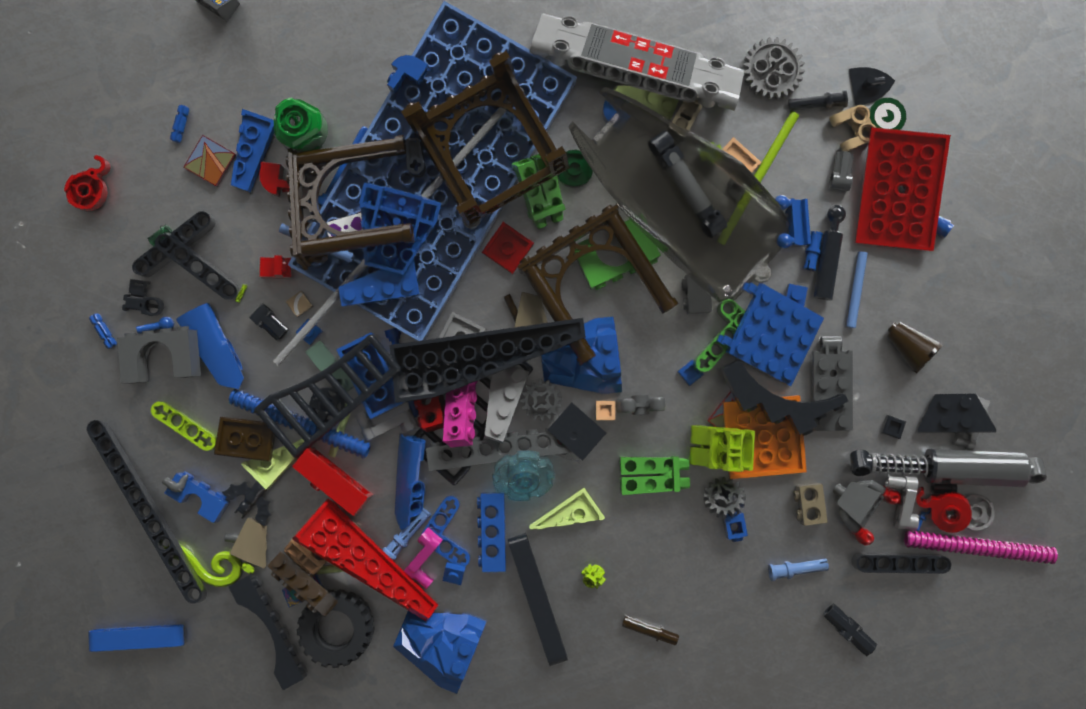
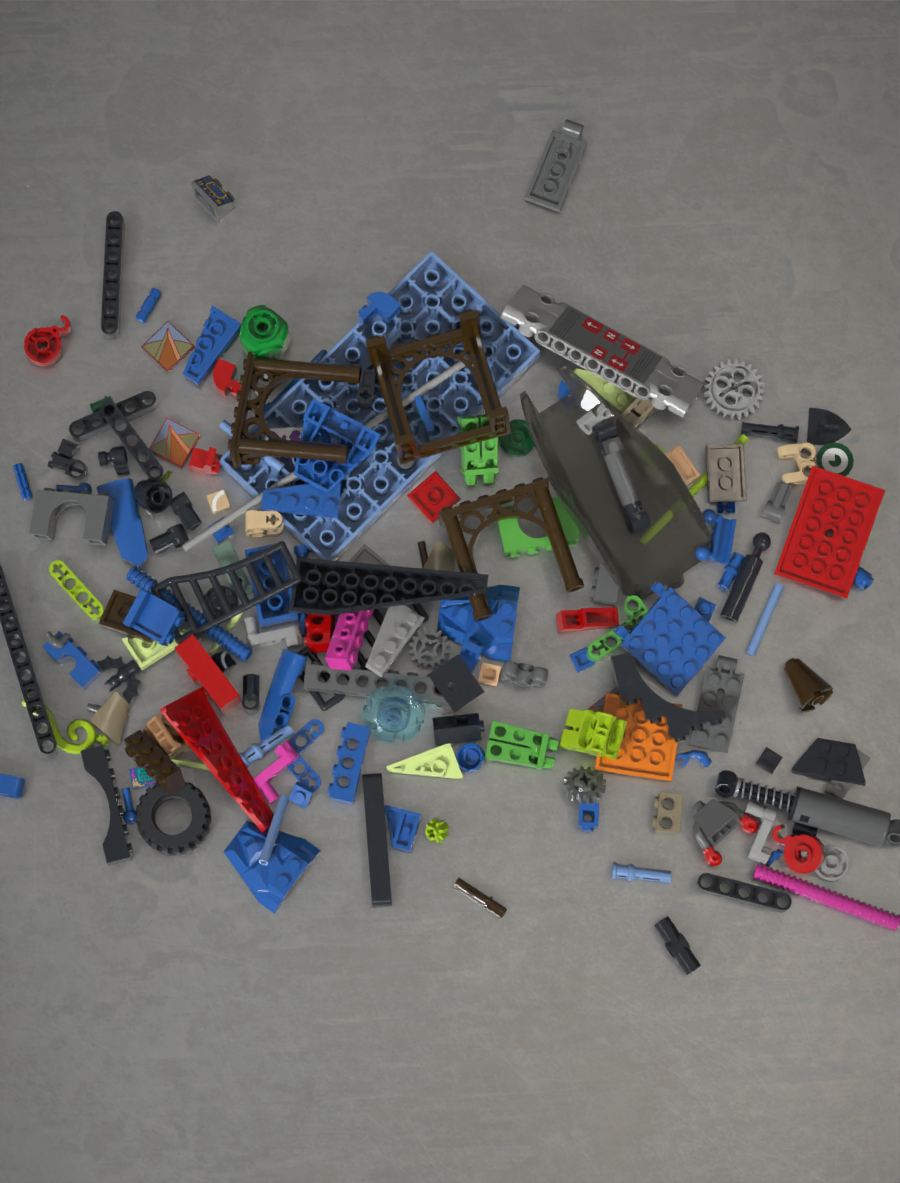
camera: 15 degrees right, 10 degrees down
none -> black piece [98,445,129,475]
none -> black beam [101,211,125,340]
none -> blue bar [122,787,137,824]
none -> blue panel [123,589,185,646]
none -> black piece [133,478,172,513]
none -> tile [149,418,200,468]
none -> black piece [149,523,190,556]
none -> black tile [211,649,237,673]
none -> black piece [242,674,261,715]
none -> tan piece [245,510,284,538]
none -> medium blue piece [259,794,289,865]
none -> blue wing [385,805,422,852]
none -> blue tile [414,395,435,437]
none -> black brick [432,713,485,745]
none -> blue hair [456,742,485,772]
none -> blue brick [459,639,485,674]
none -> red slope [556,607,620,633]
none -> light grey plate [576,403,613,435]
none -> blue piece [675,750,712,767]
none -> tile [705,444,747,502]
none -> clear blue piece [717,501,735,513]

